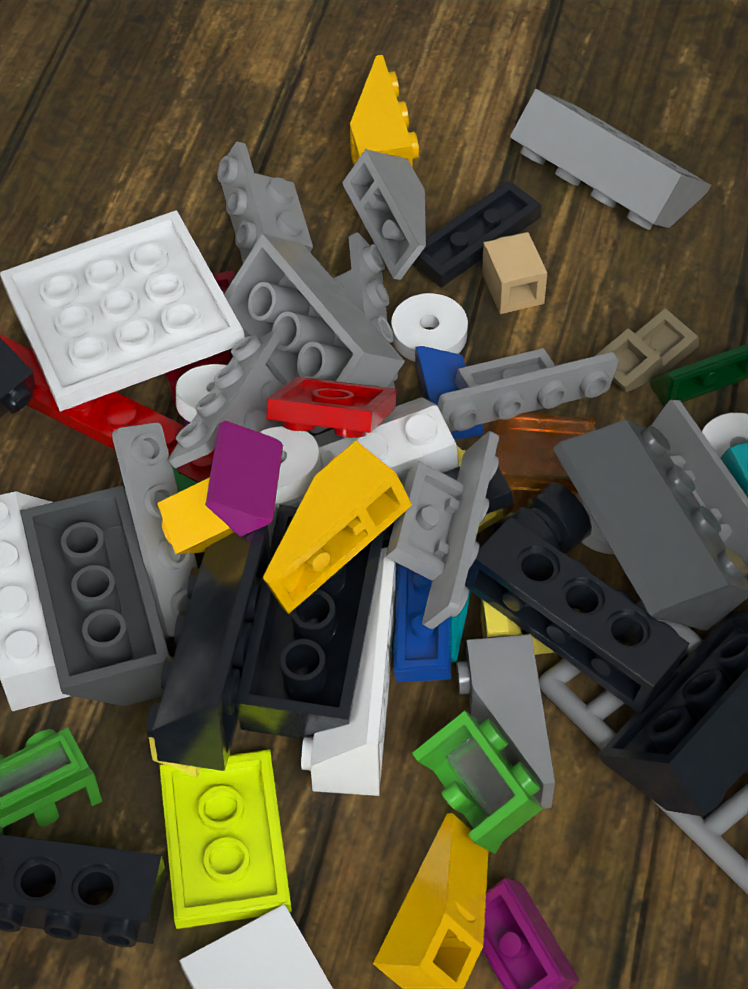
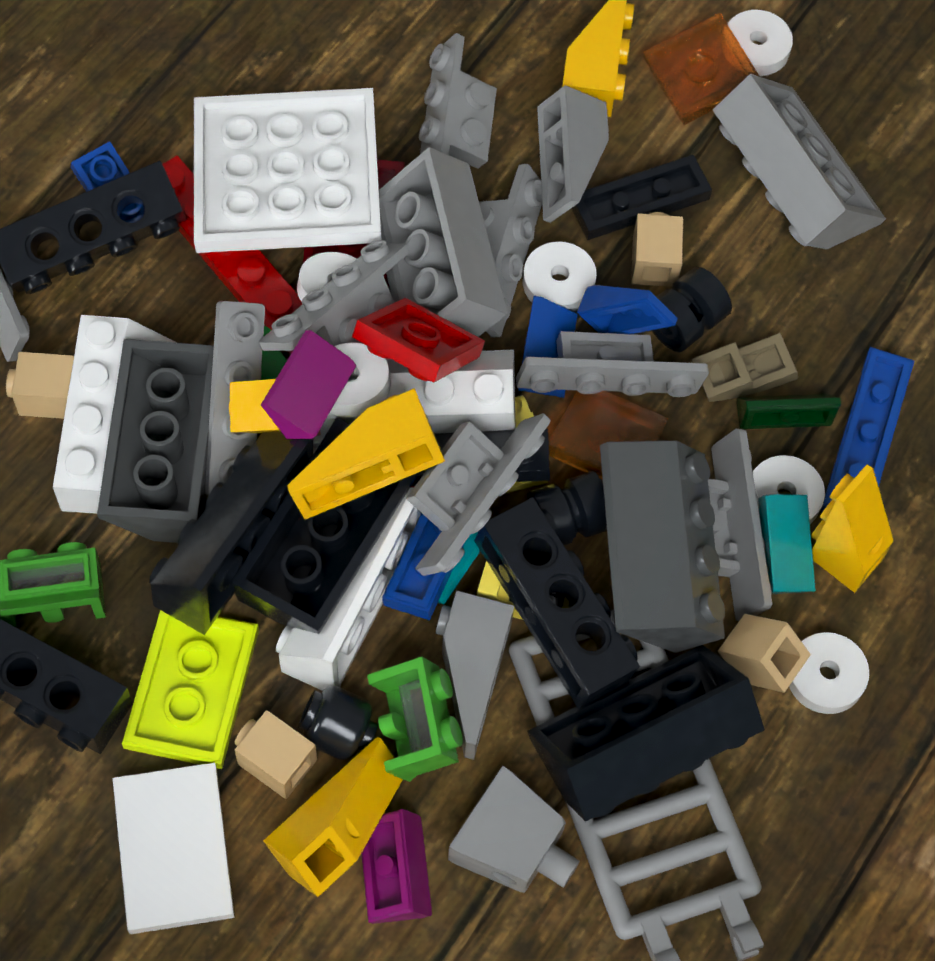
camera: 15 degrees right, 10 degrees up
none -> tan brick [235,710,317,799]
none -> black head [298,685,378,760]
none -> light grey torso [448,766,580,893]
none -> blue slope [577,285,678,334]
none -> clear orange tile [643,13,760,125]
none -> black wheel [651,266,732,353]
none -> white piece [722,10,793,76]

